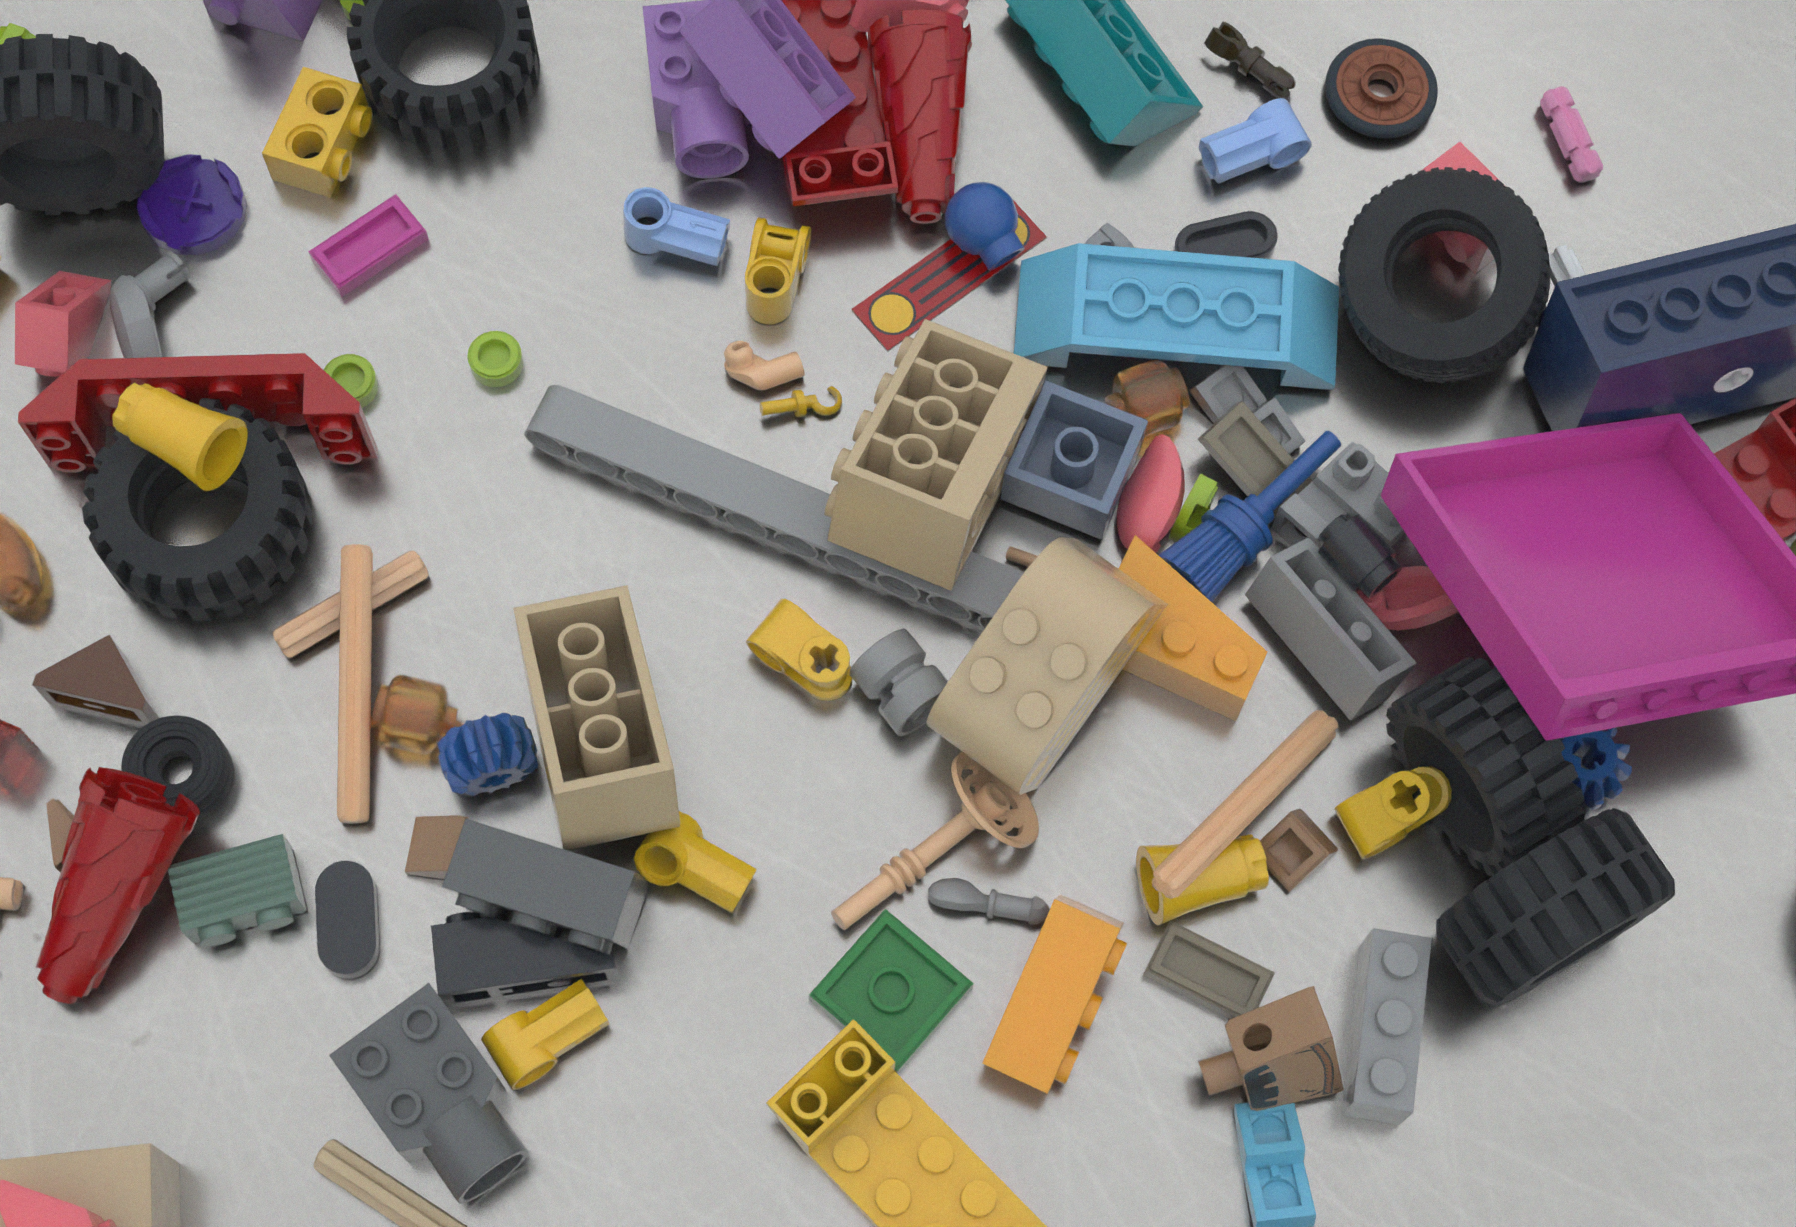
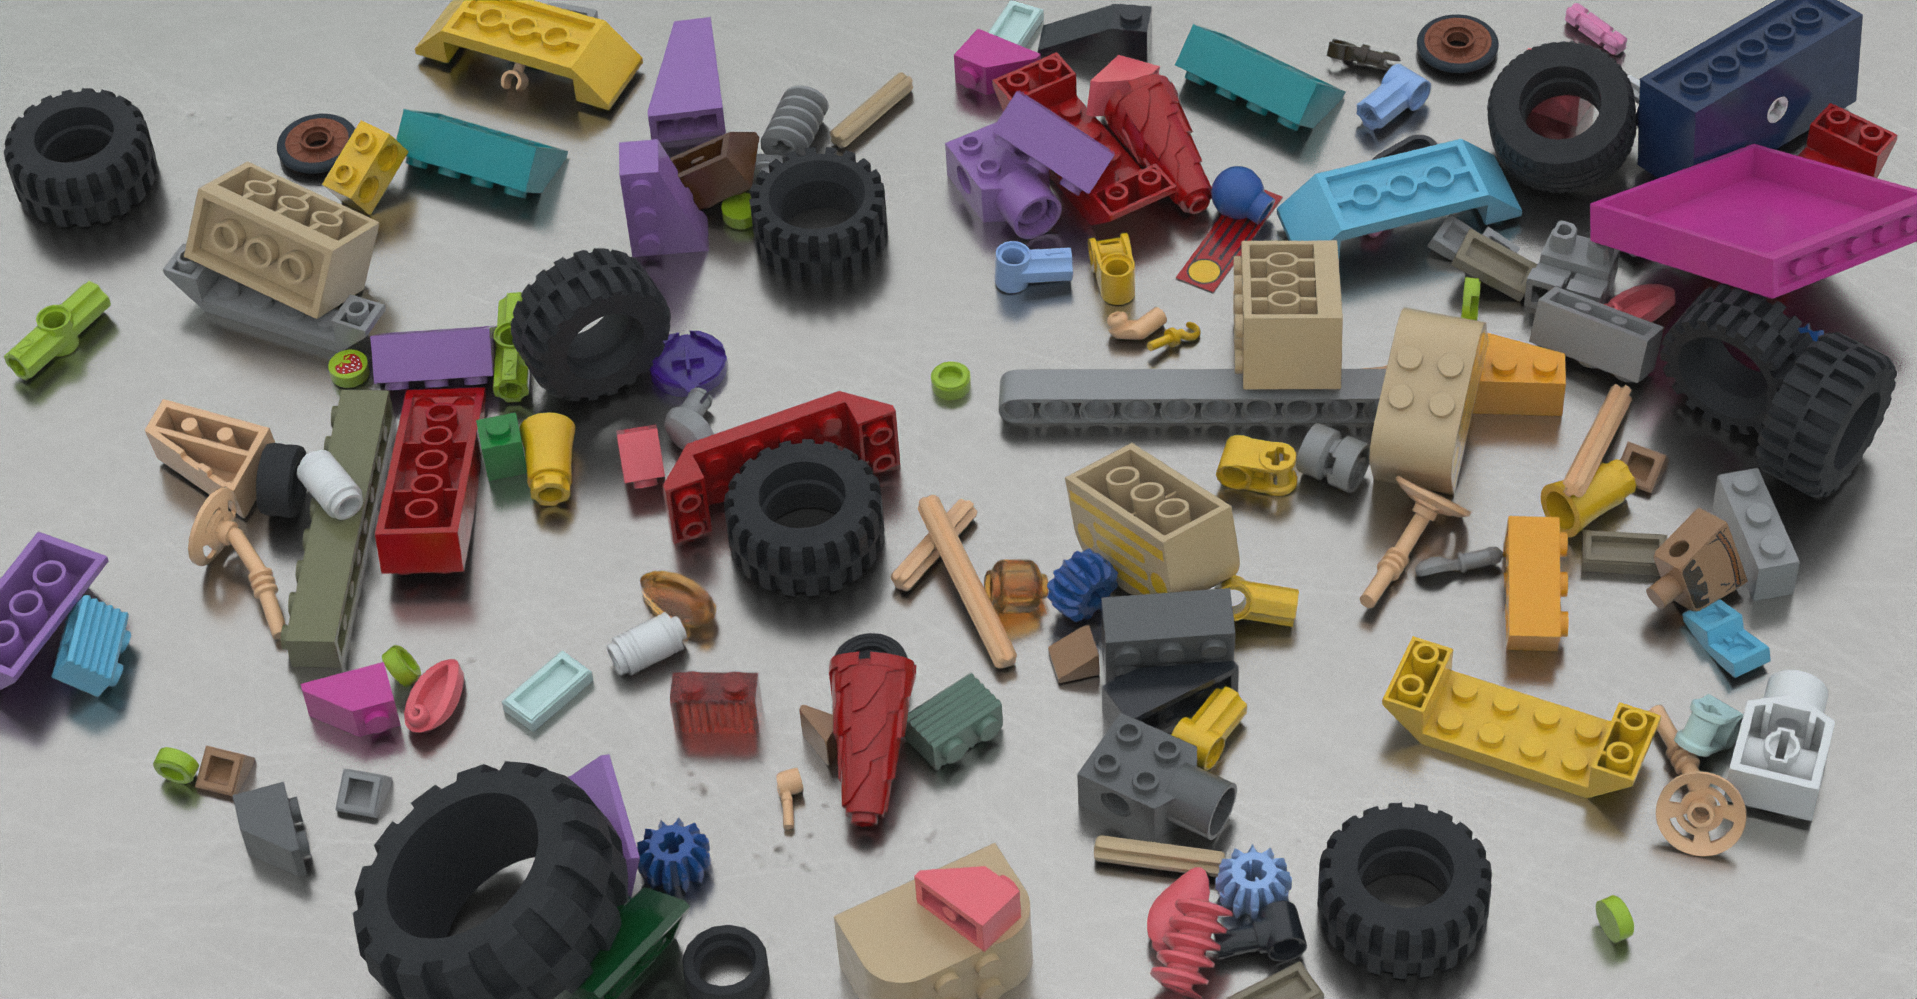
camera: 15 degrees left, 20 degrees down
reddish brown slope [32,634,159,725] -> none
yellow plant [112,383,248,491] -> none
yellow brick [262,67,372,198] -> none
dark pink tile [308,194,429,297] -> none
black tile [315,861,379,979] -> none
green tile [809,909,974,1074] -> none
sand blue brick [1000,381,1148,539] -> none
clear orange head [1105,360,1190,437] -> none
coral arm [1117,434,1185,553] -> none
blue piece [1159,430,1341,602] -> none
black brick [1318,514,1402,598] -> none
yellow piece [1334,766,1452,860] -> none

